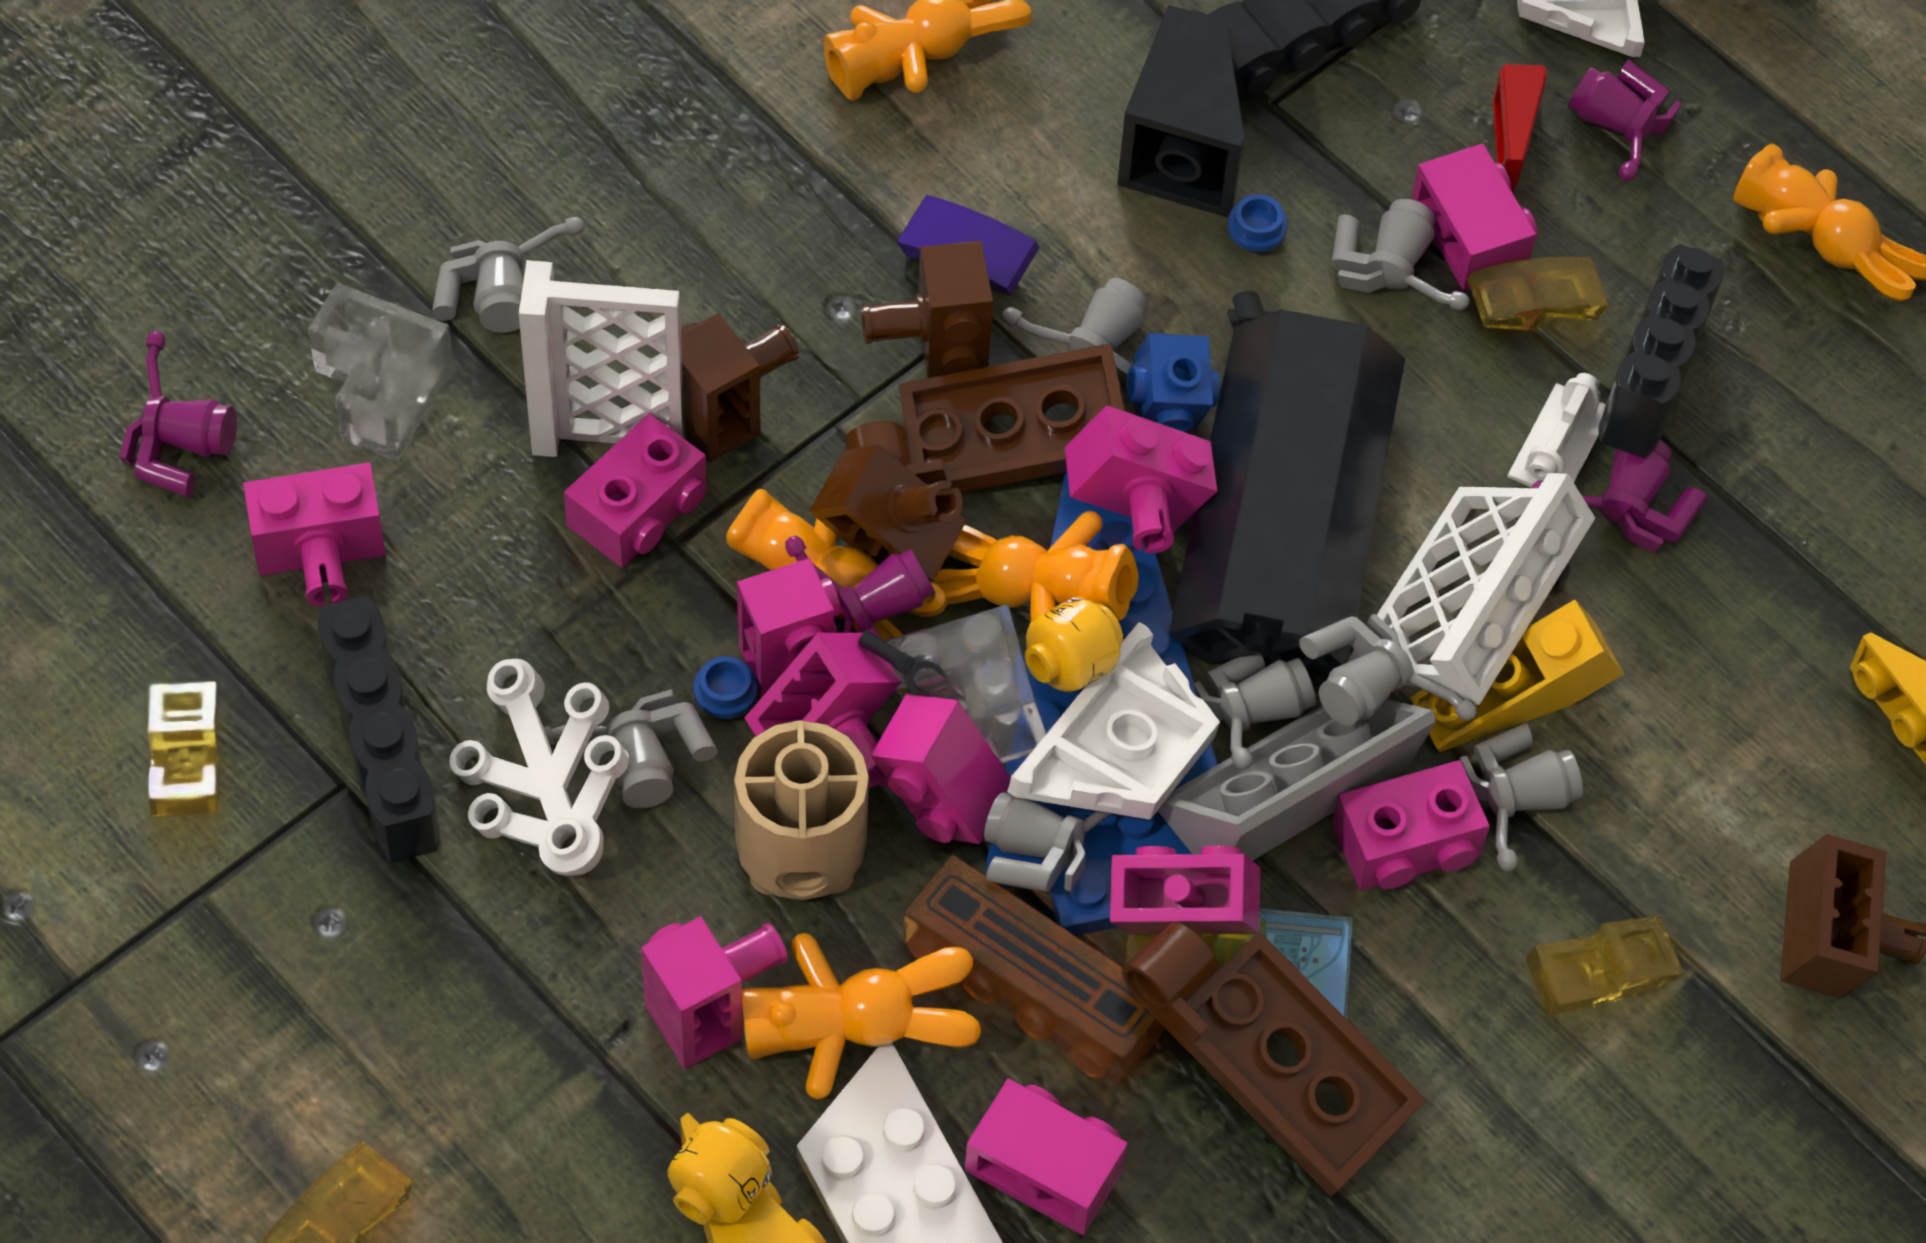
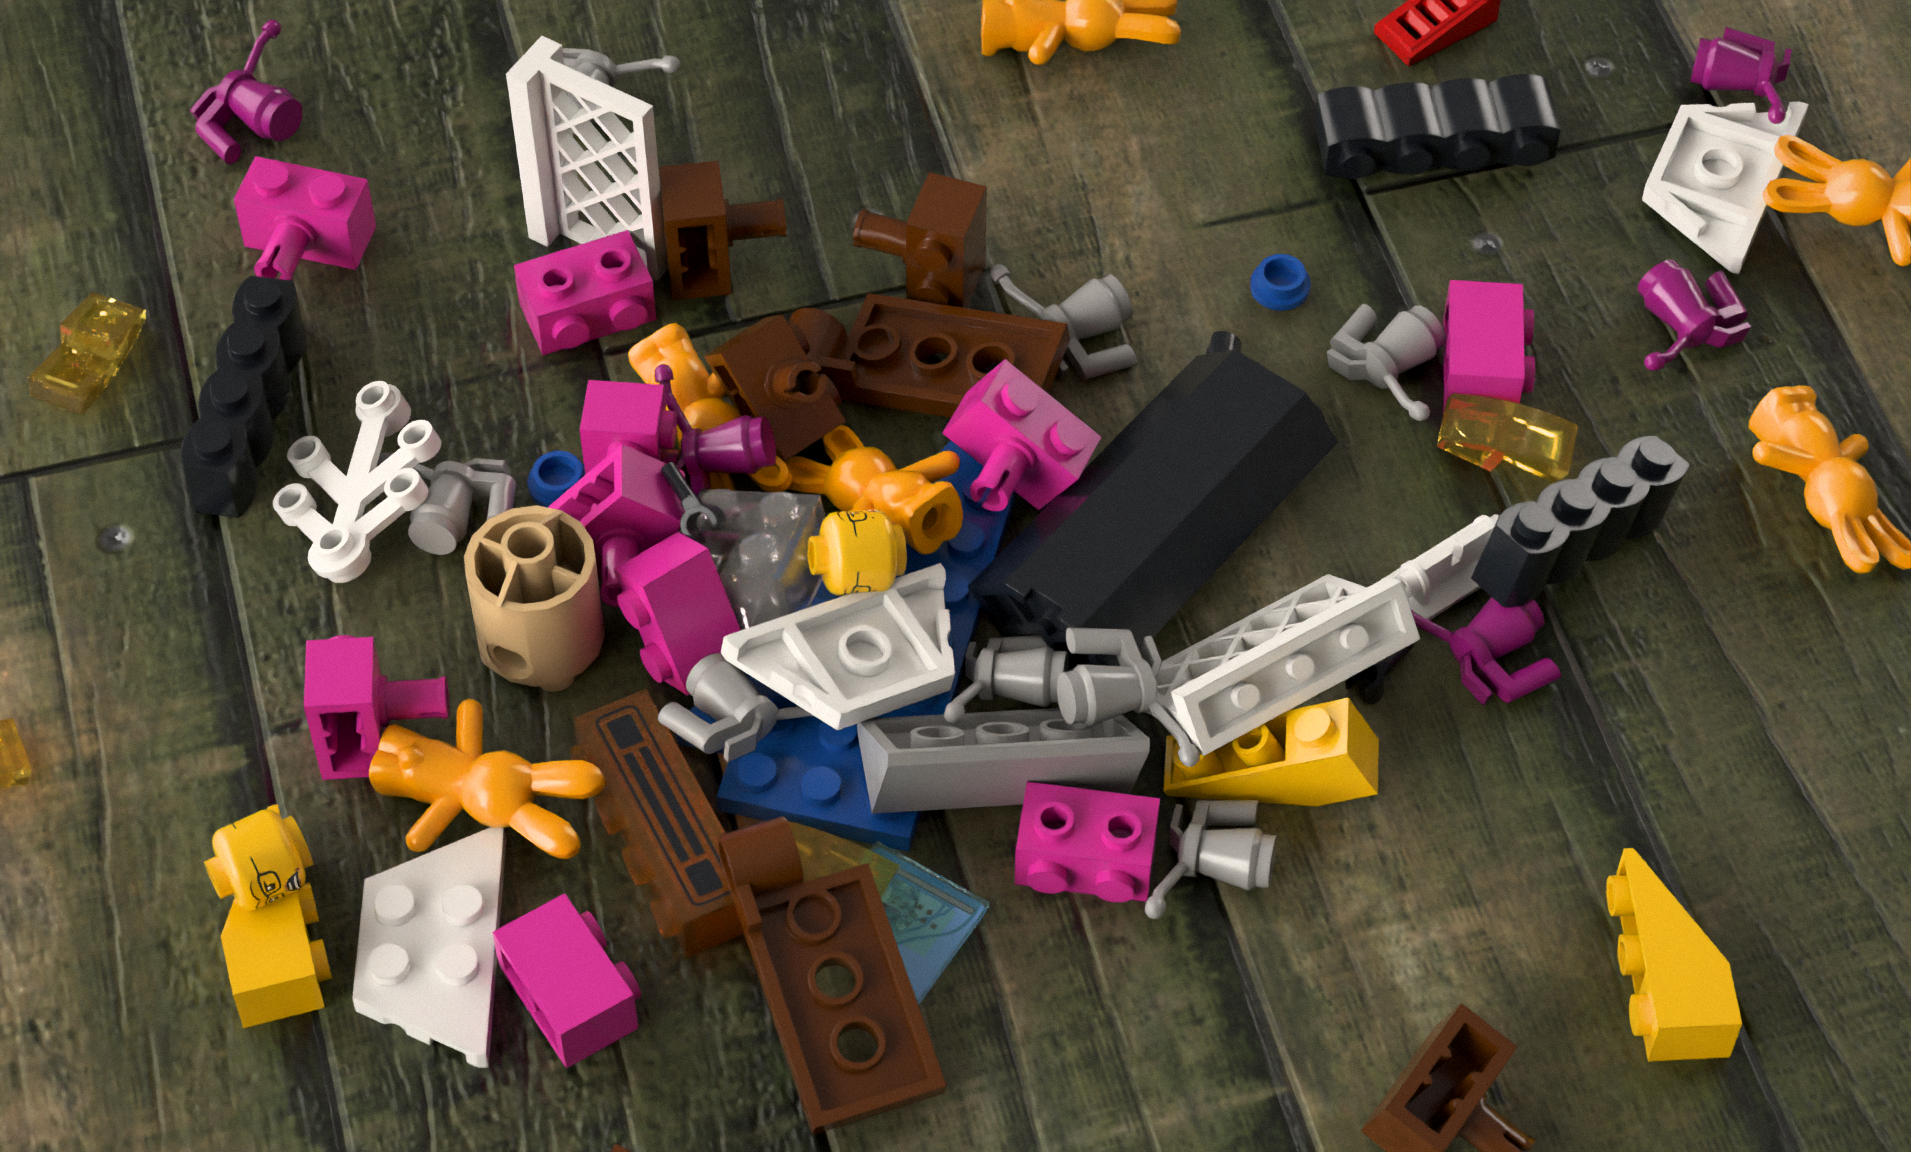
camera: 30 degrees right, 5 degrees down
clear brick [308,283,454,461] -> none
dark purple slope [897,195,1040,295] -> none
dark pink brick [1110,845,1261,934] -> none
black slope [1117,5,1245,218] -> none
blue brick [1126,333,1220,432] -> none
red slope [1492,64,1547,193] -> none
clear yellow slope [1526,915,1684,1015] -> none

